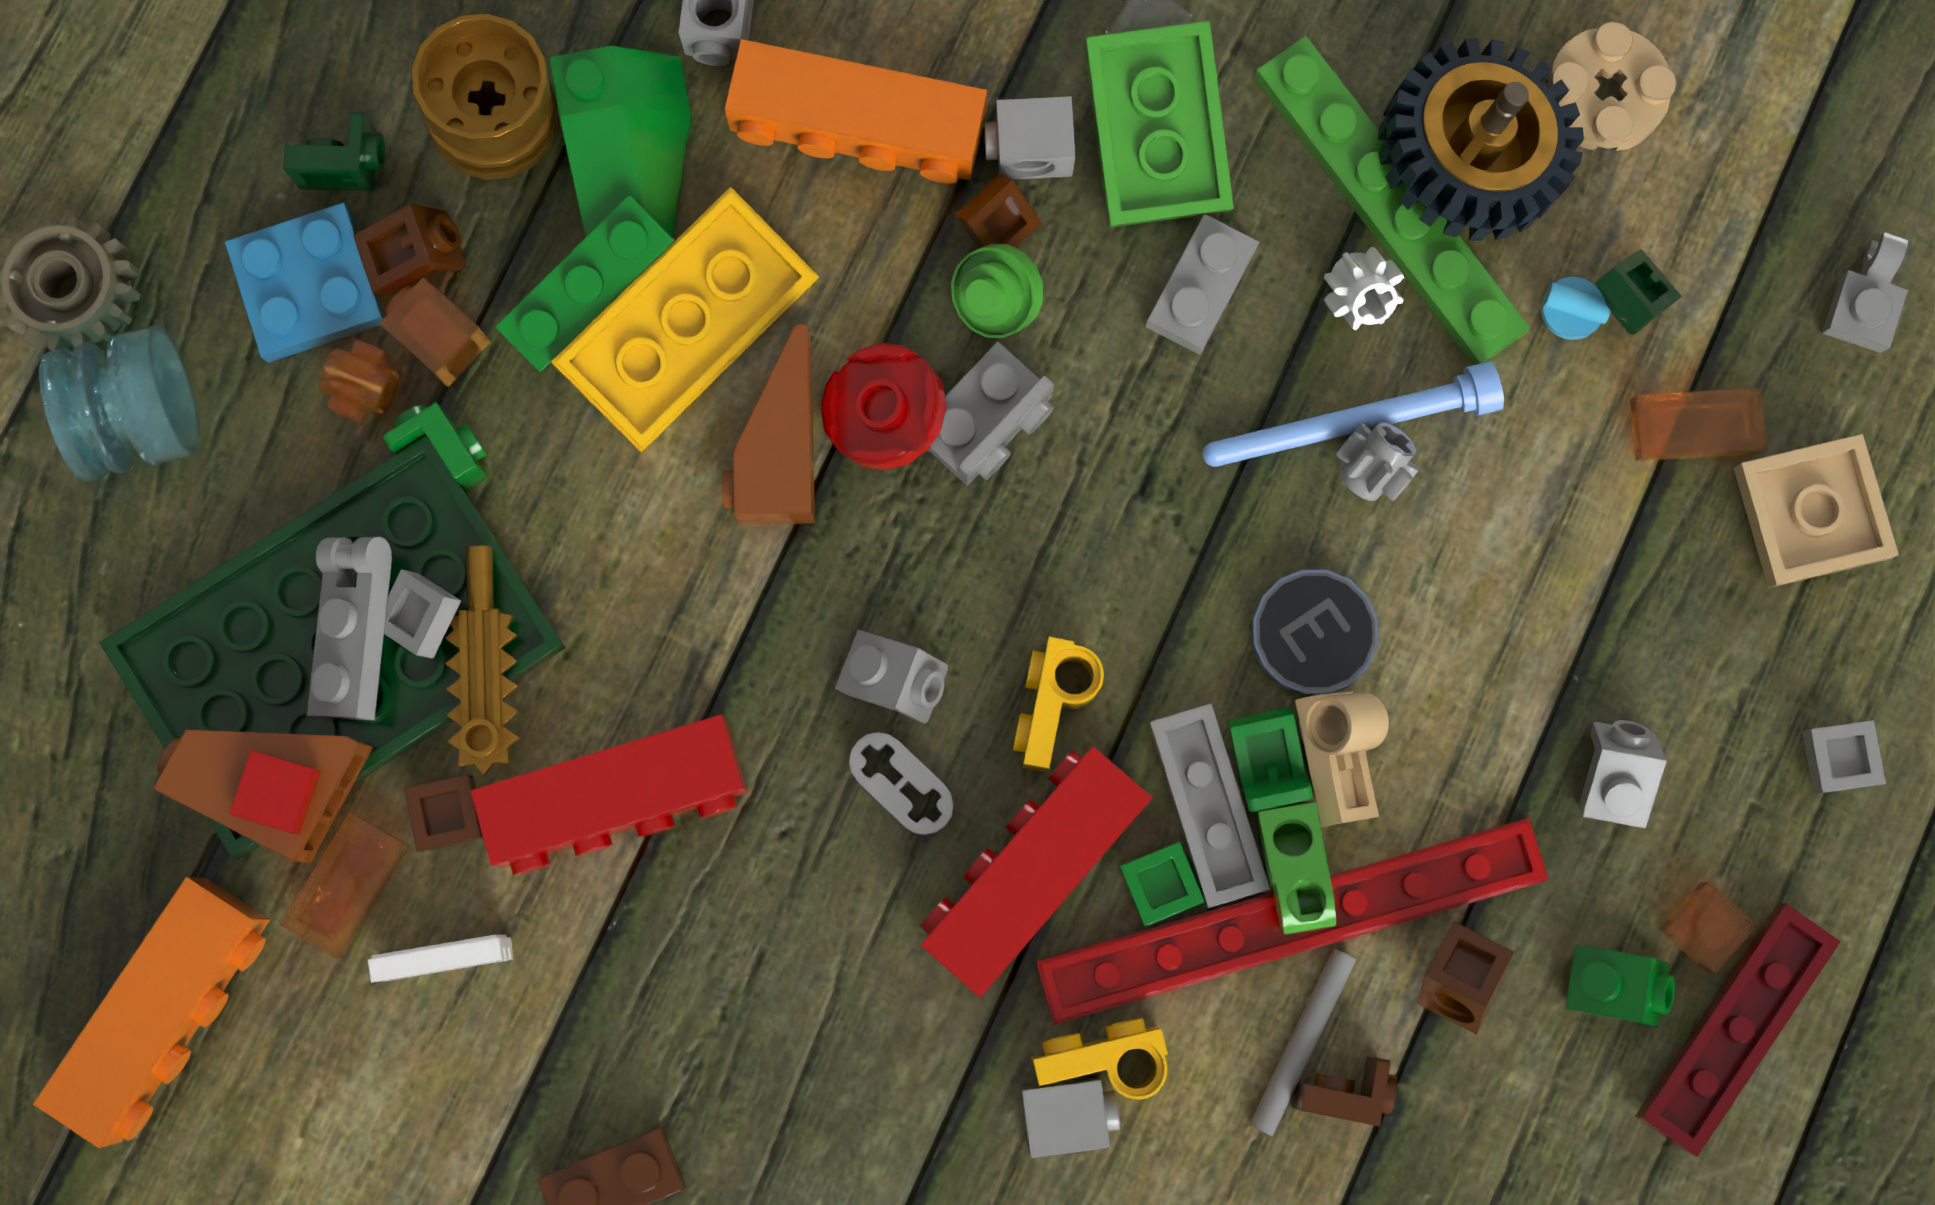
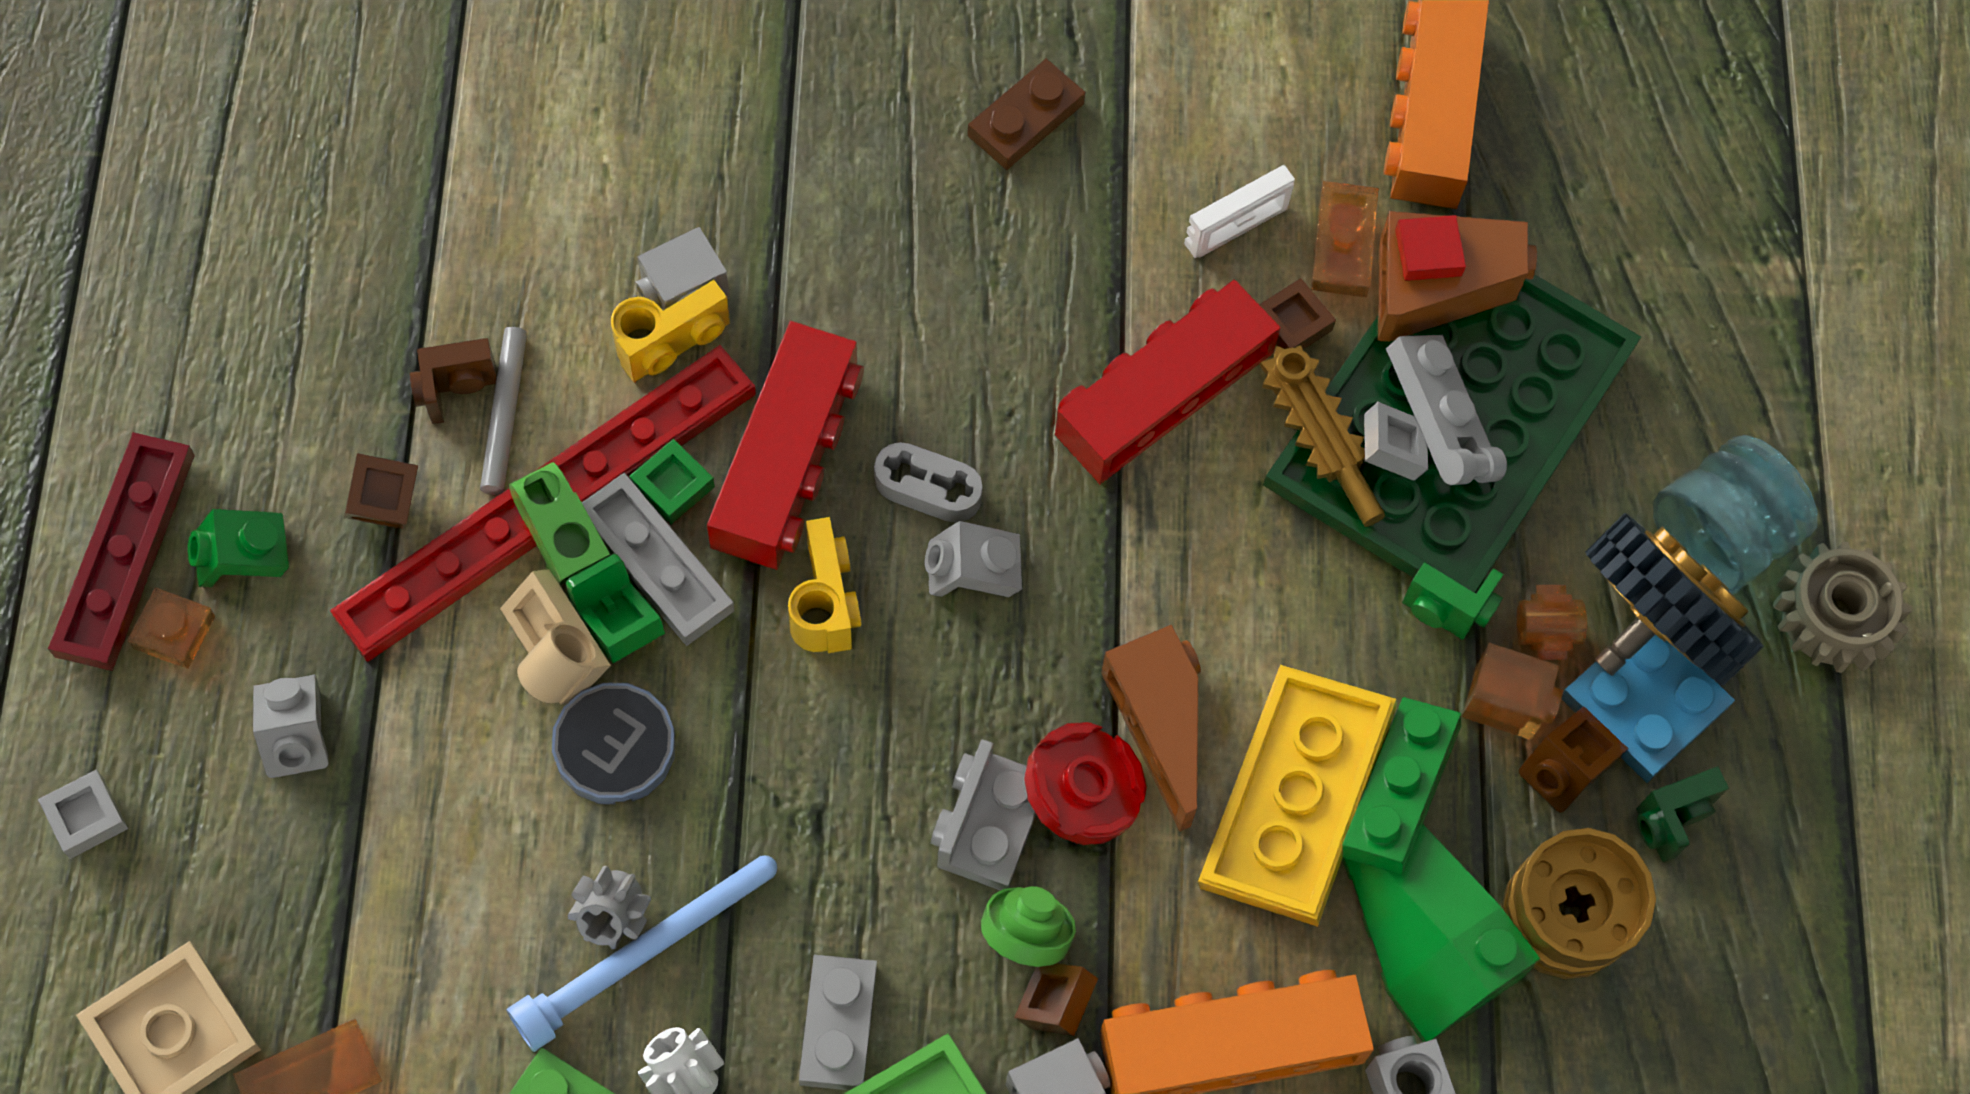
camera: 155 degrees right, 15 degrees down
none -> black wheel [1585,513,1764,686]

